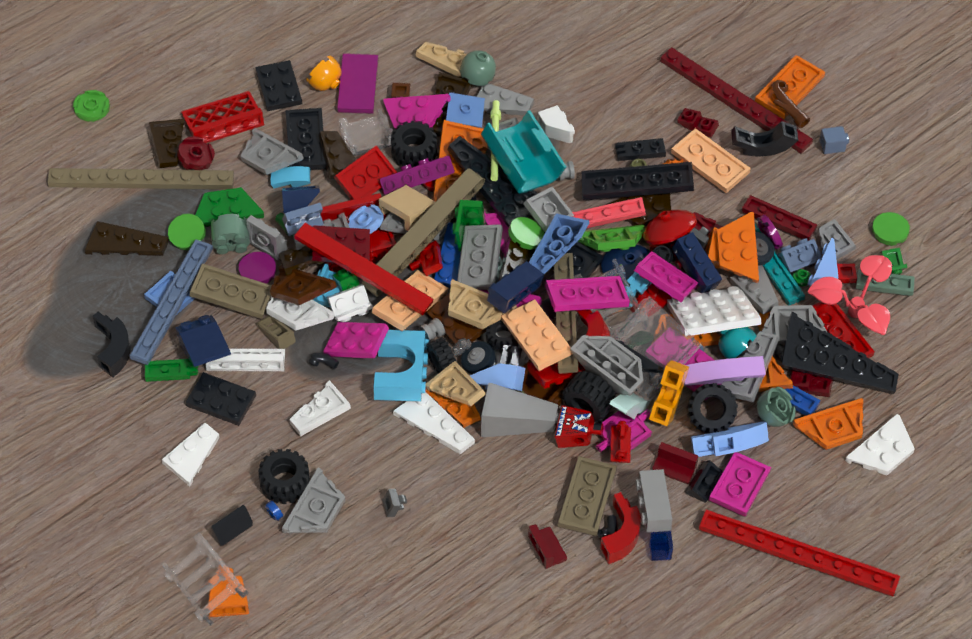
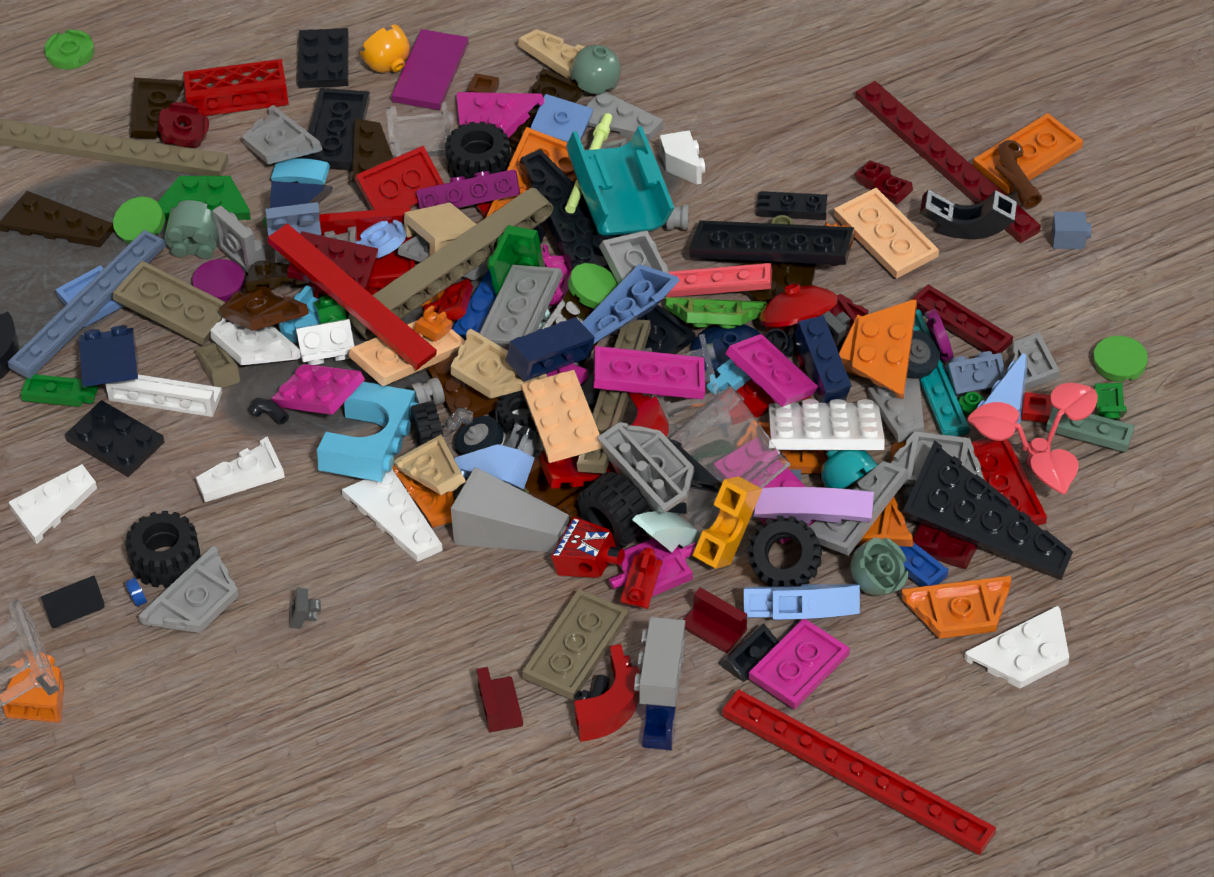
camera: 15 degrees right, 5 degrees down
none -> orange tile [414,305,453,342]

